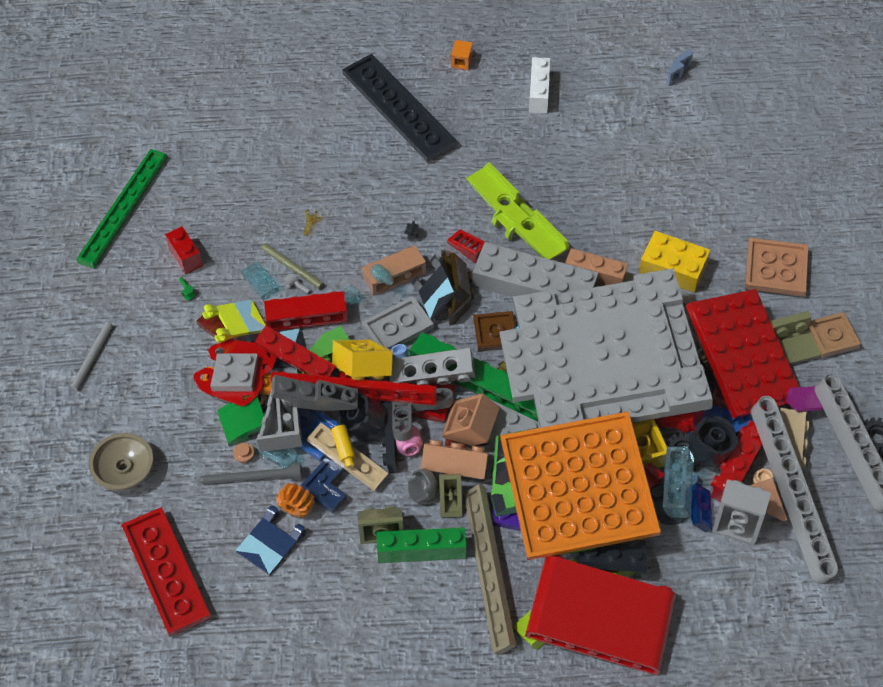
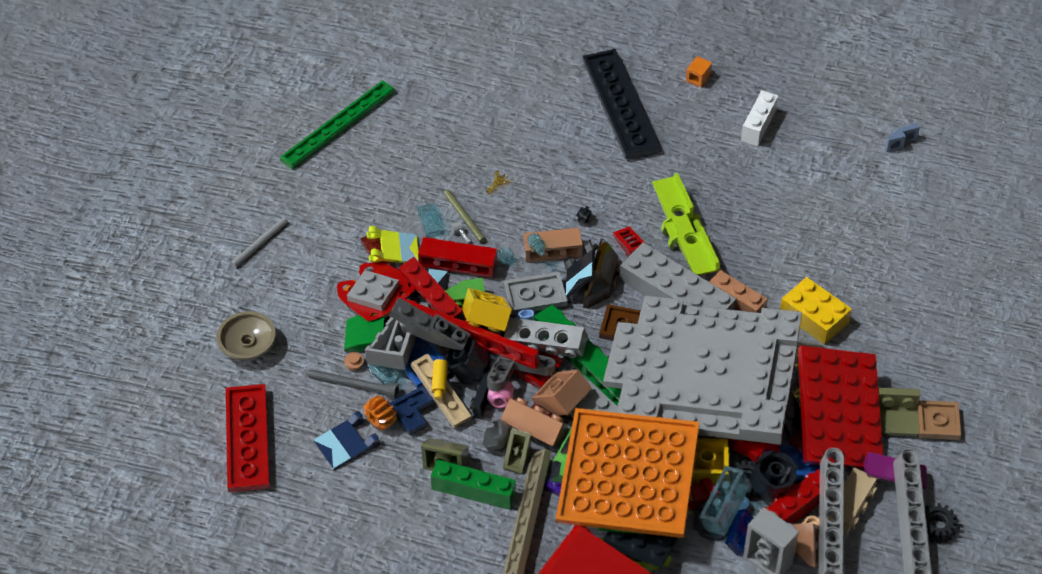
camera: 20 degrees right, 5 degrees down
red brick [165,226,203,275] -> none
green hand [179,277,195,301] -> none
nougat plate [745,238,808,297] -> none

